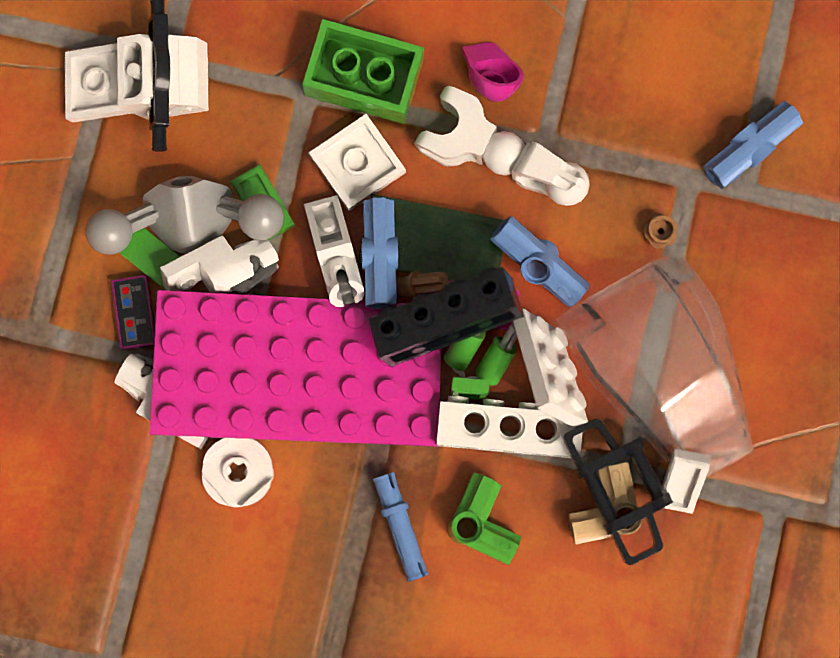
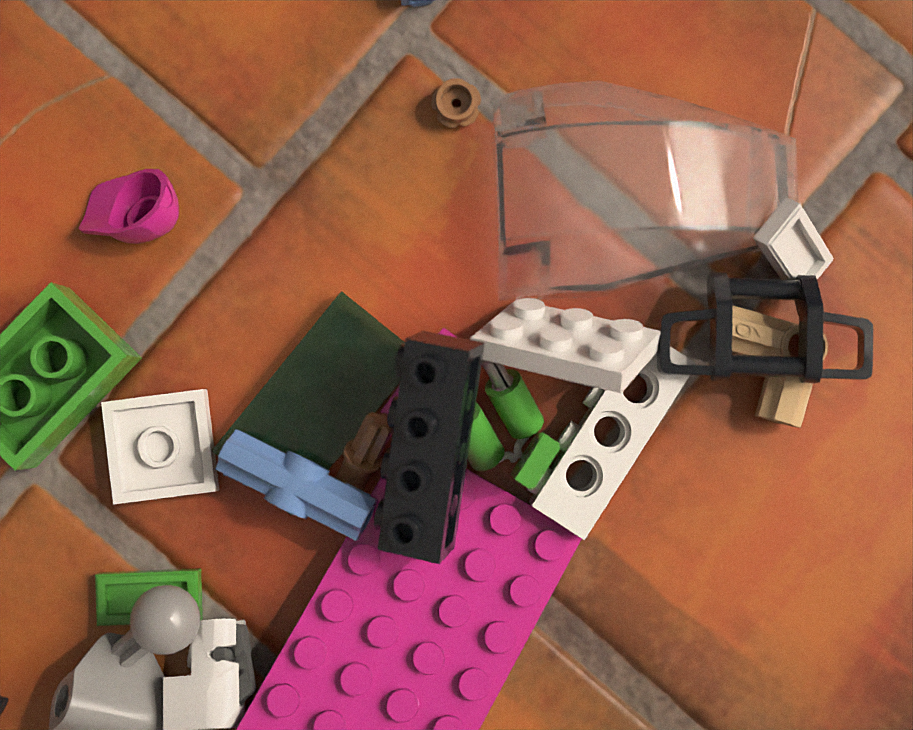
camera: 60 degrees left, 5 degrees up
white plate [304,195,365,307] -> none
medium blue pin [373,472,429,582] -> none
white piece [414,86,590,206] -> none
bright green piece [448,472,521,565] -> none
medium blue piece [490,216,590,307] -> none

